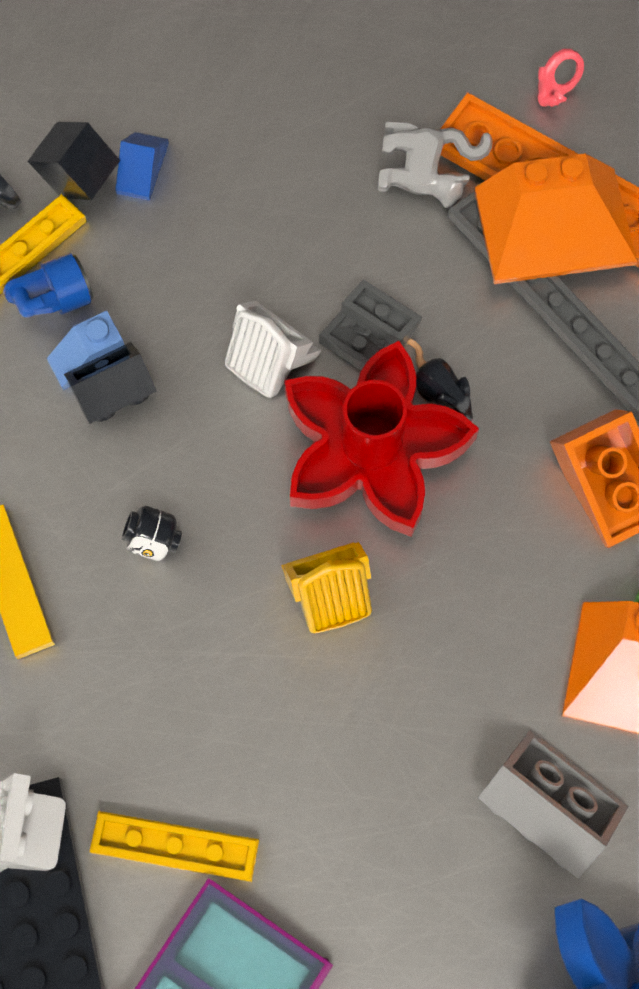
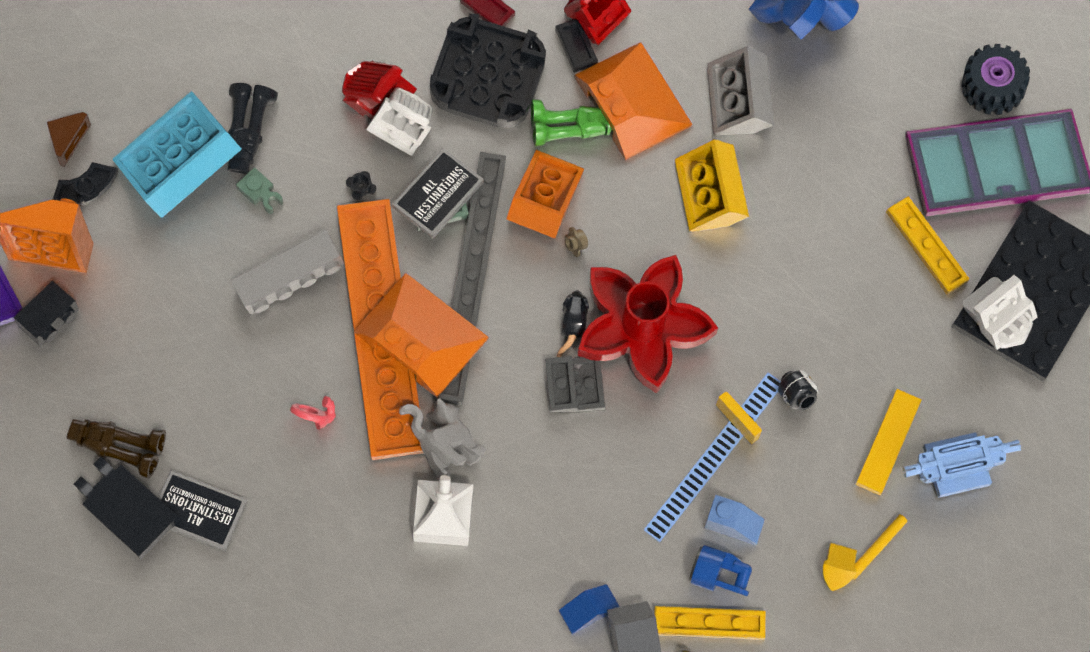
camera: 140 degrees left, 0 degrees up
black brick [64,342,157,424] -> none
white piece [225,301,321,398] -> none
yellow piece [281,542,372,634] -> none
none -> white piece [413,475,473,546]
none -> dark tan plate [565,227,588,257]
none -> light blue sticker [644,372,781,542]
none -> yellow slope [675,139,749,232]
none -> yellow tile [716,391,762,445]

